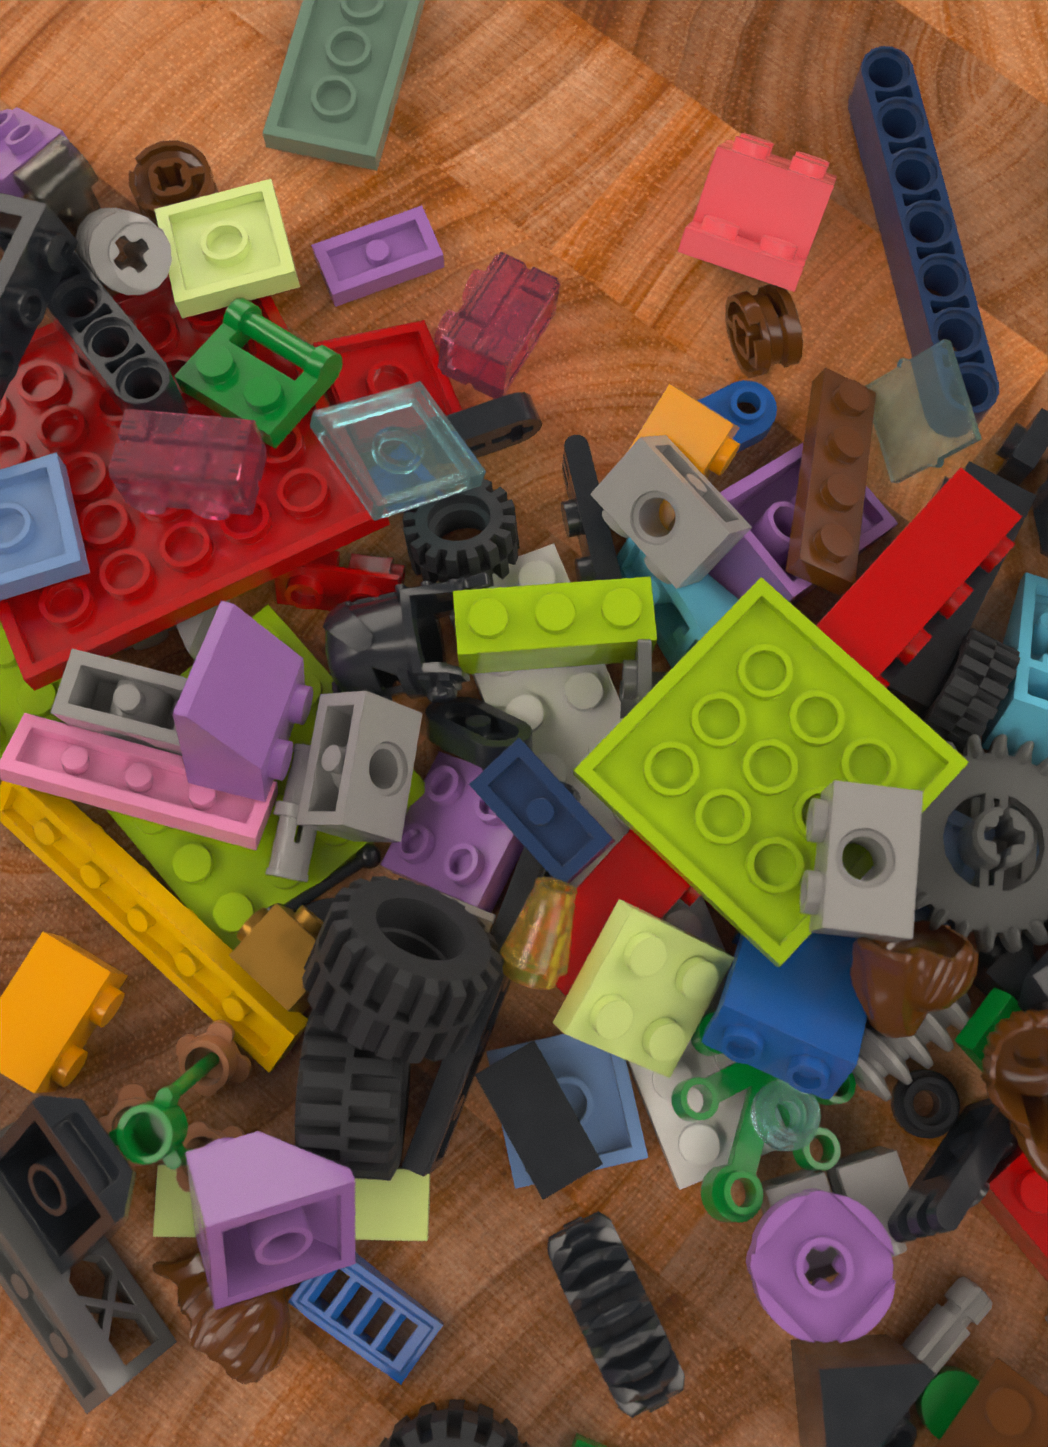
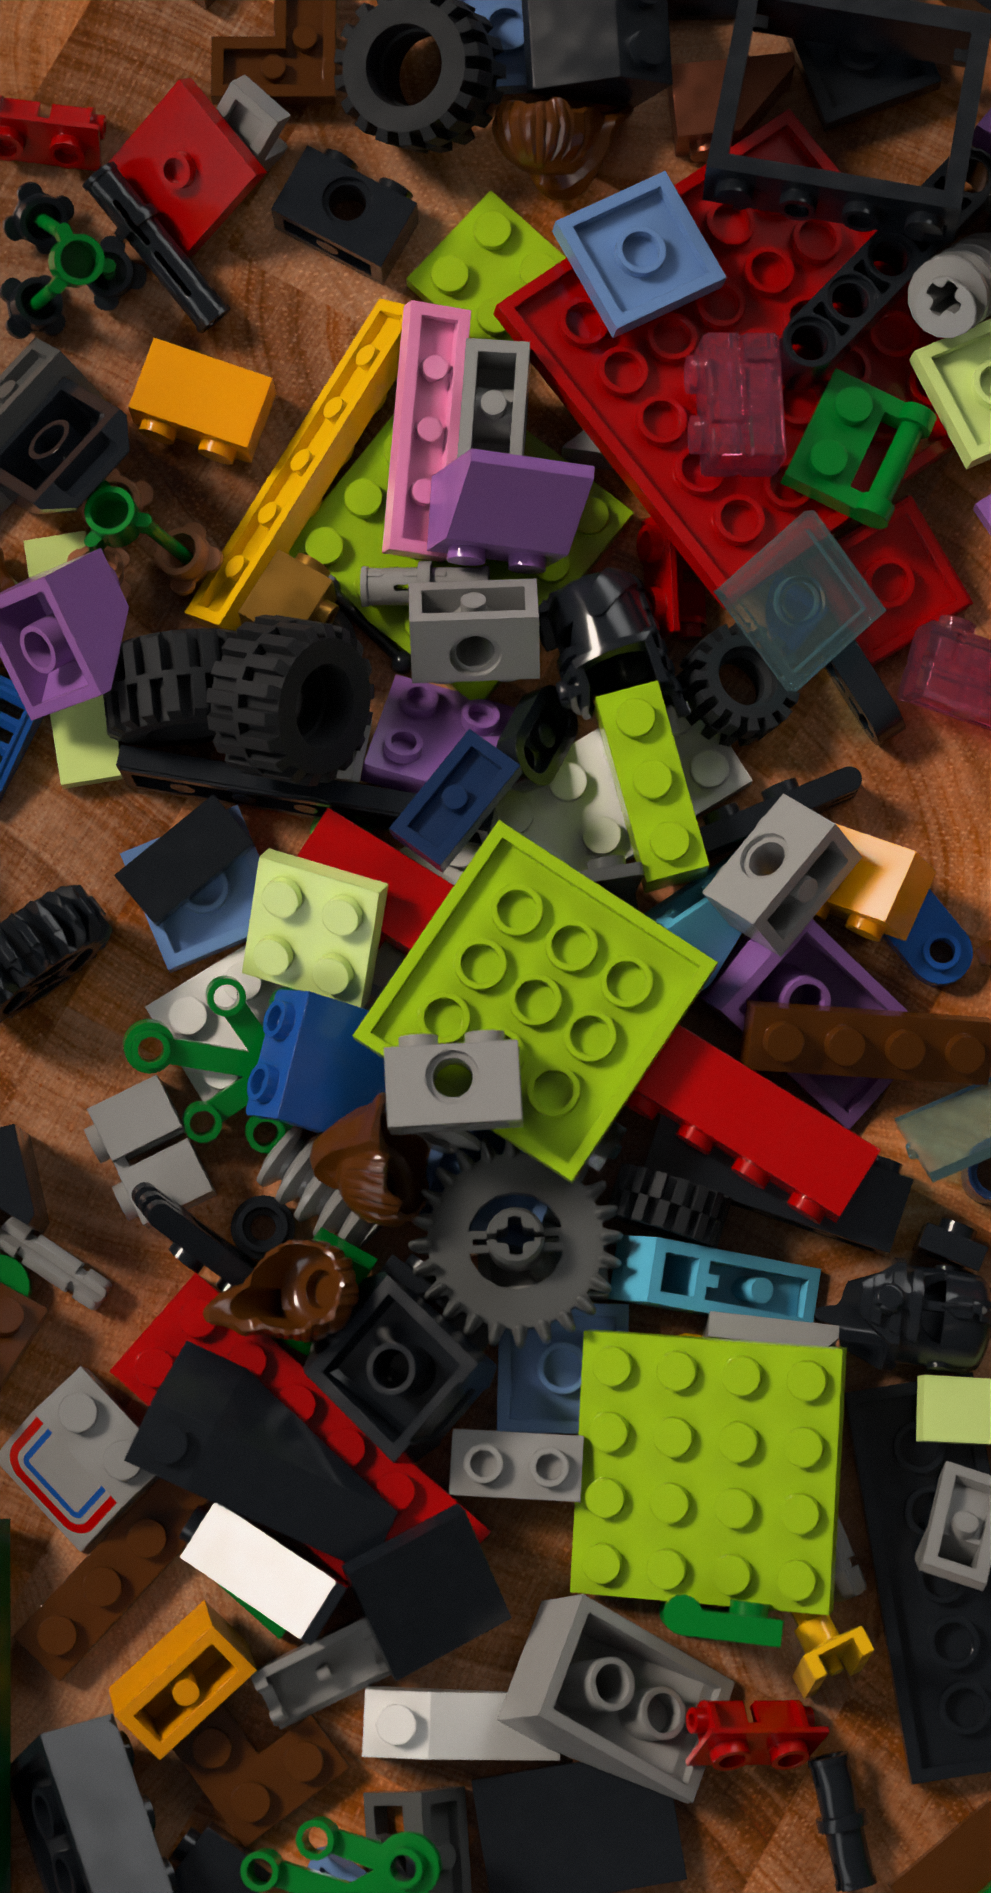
camera: 85 degrees right, 5 degrees up
clear yellow cone [500,877,577,990] -> none
medium lavender plate [746,1188,896,1343] -> none
clear light blue plate [751,1079,821,1151] -> none

